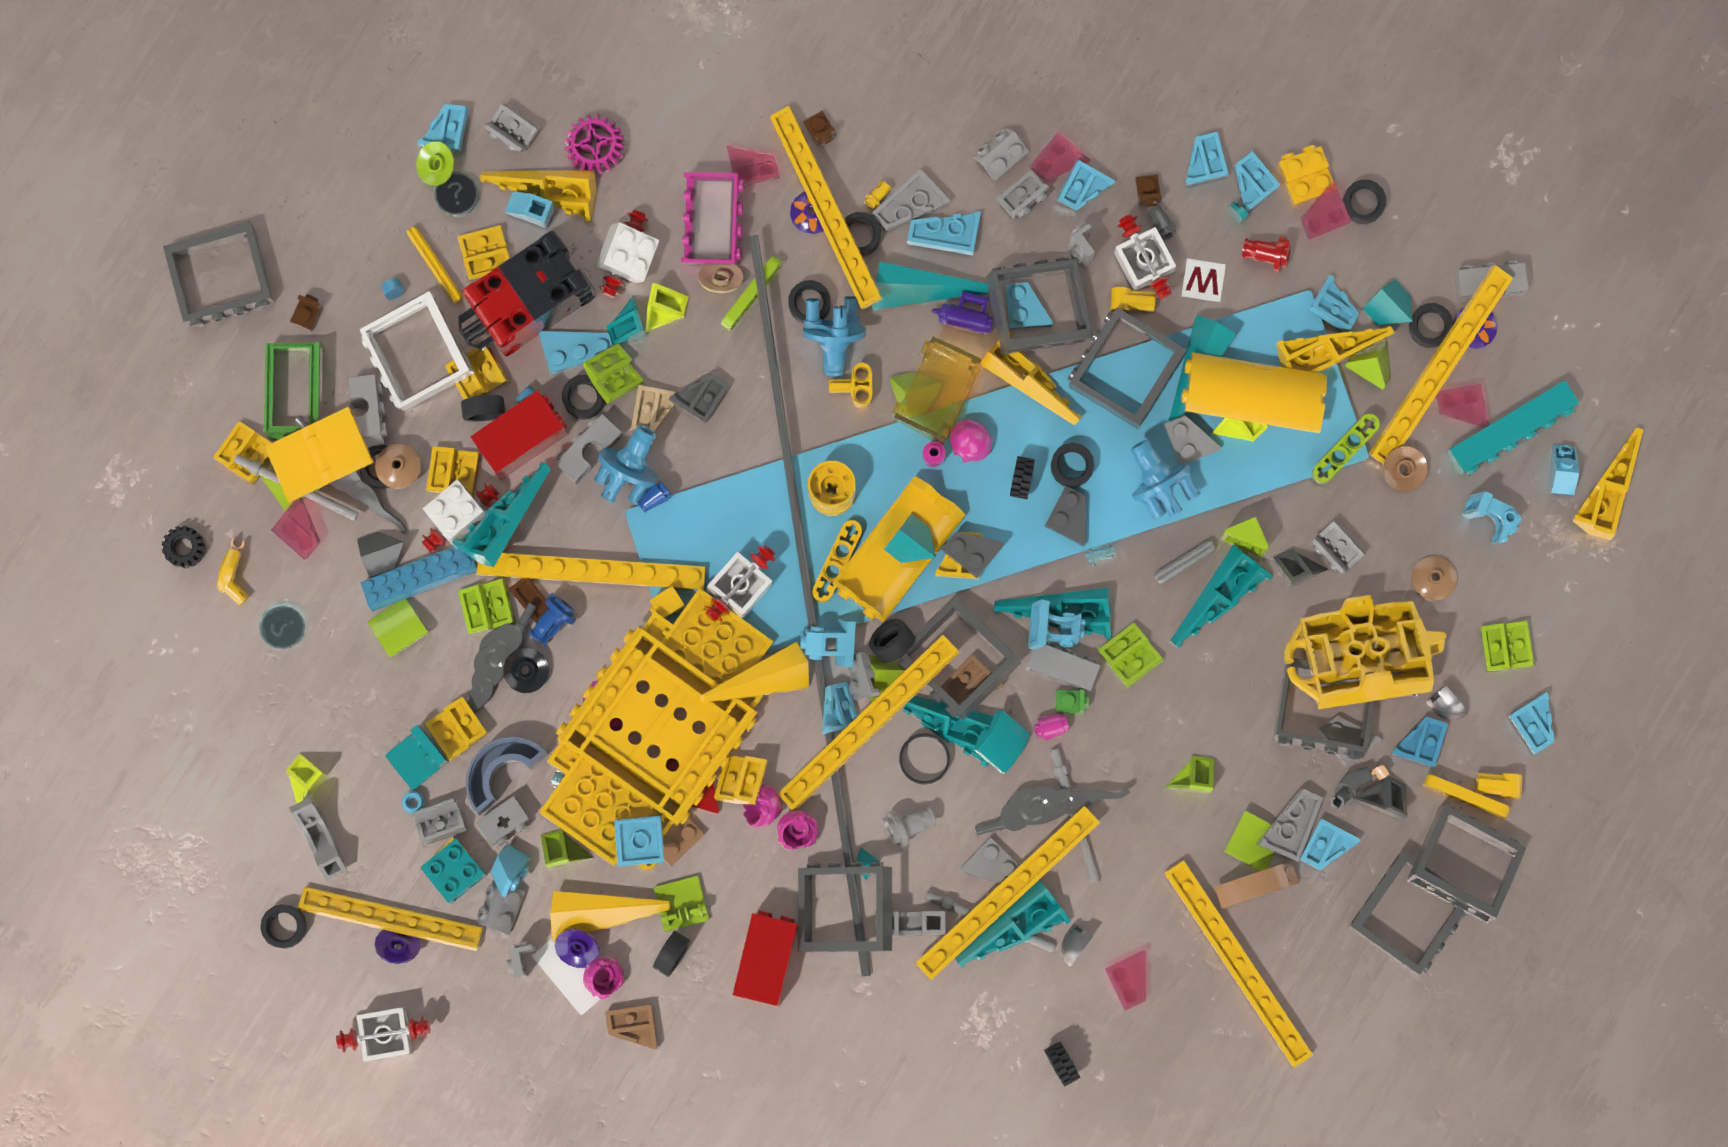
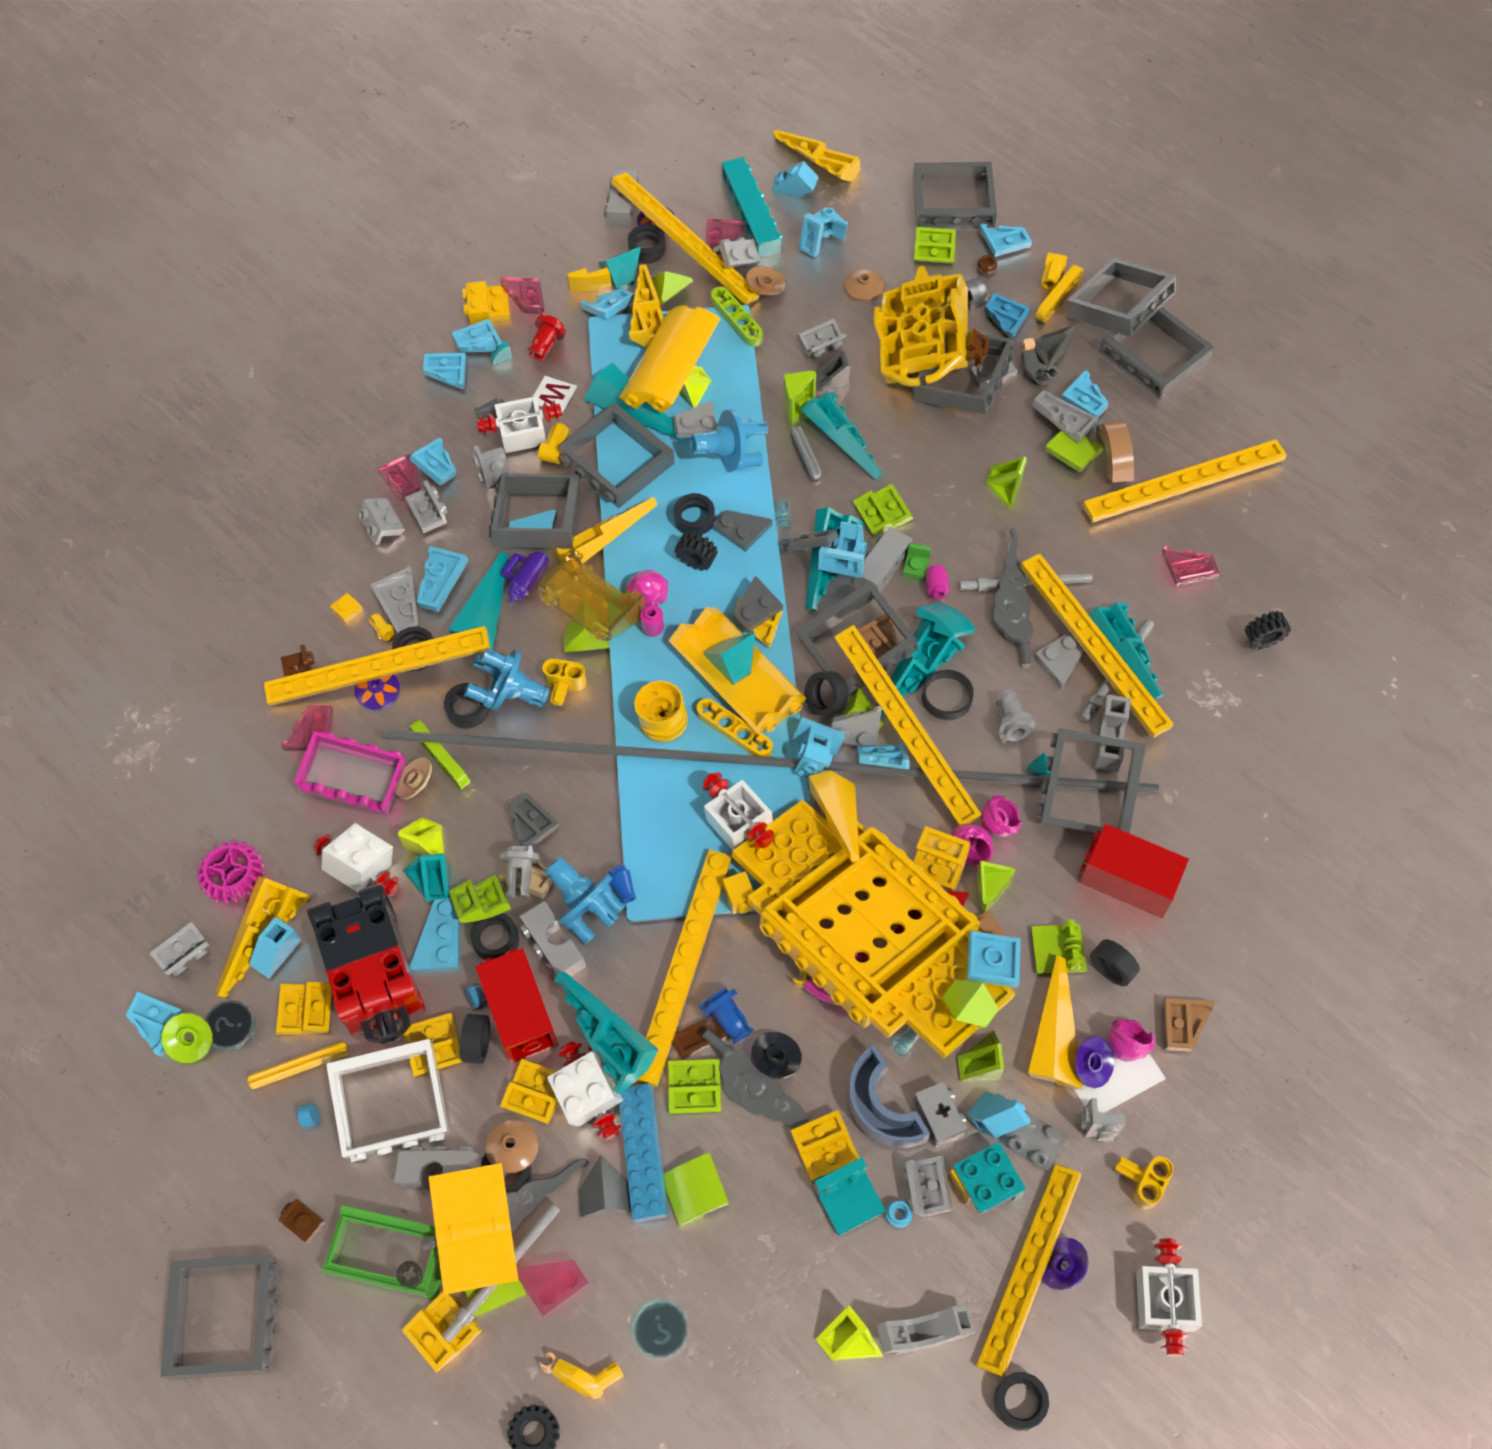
camera: 80 degrees left, 20 degrees down
flat silver brick [1061,923,1093,967] -> none
reddish brown bracket [1135,174,1162,207] -> none
black tyre [1342,180,1386,224] -> none
none -> yellow plate [330,593,363,624]
none -> clear smoke bush [396,1261,423,1288]
none -> light grey piece [500,845,539,898]
none -> yellow slope [567,268,612,292]
none -> light grey bracket [713,237,760,268]
none -> dark grey hinge [778,529,839,555]
none -> dark grey window [913,162,997,228]
none -> lime slope [941,979,999,1030]
none -> reddish brown plate [966,329,990,368]
none -> lime slope [975,861,1016,913]
none -> reddish brown plate [977,255,997,274]
none -> yellow beam [1115,1156,1174,1209]

